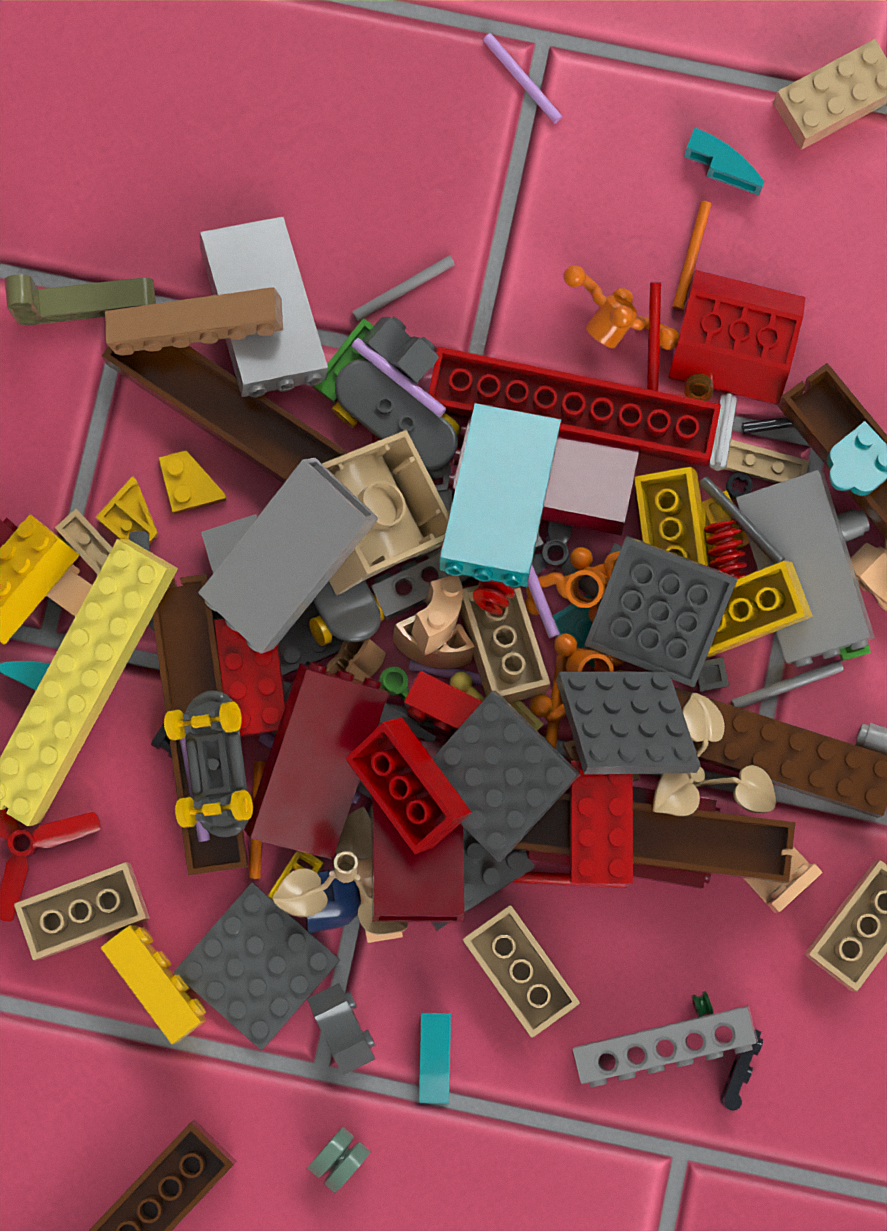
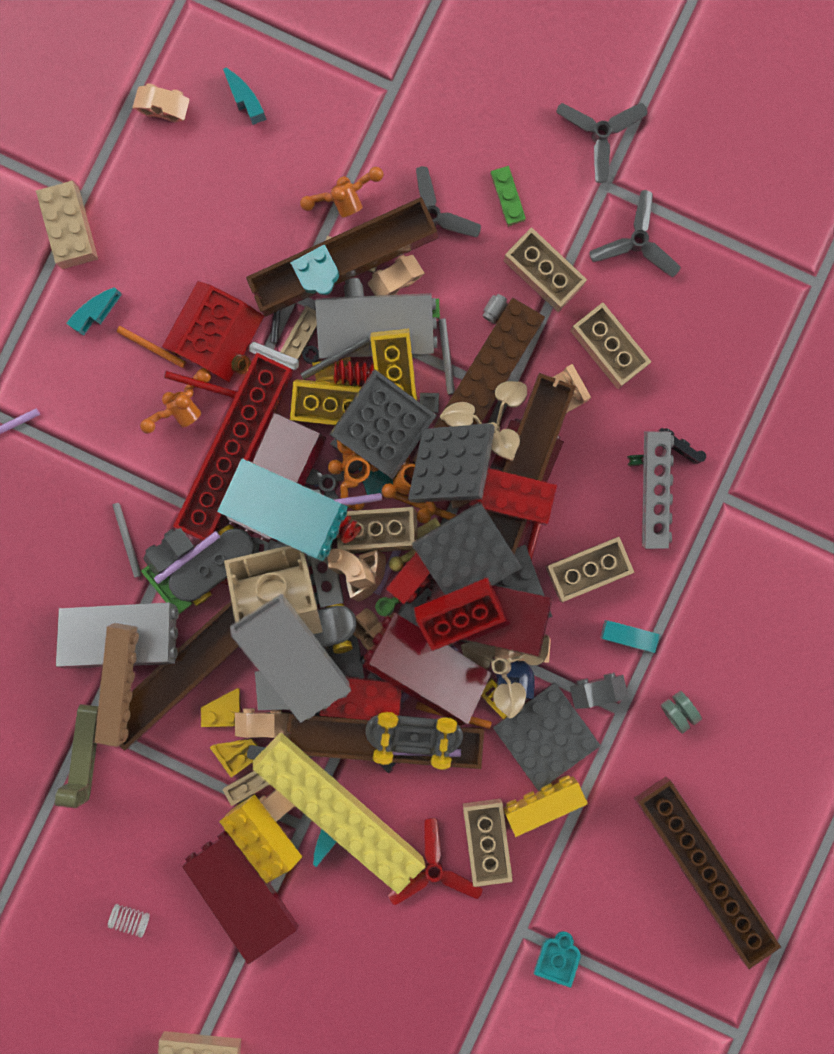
camera: 75 degrees left, 5 degrees up
none -> light nougat brick [235,708,290,738]

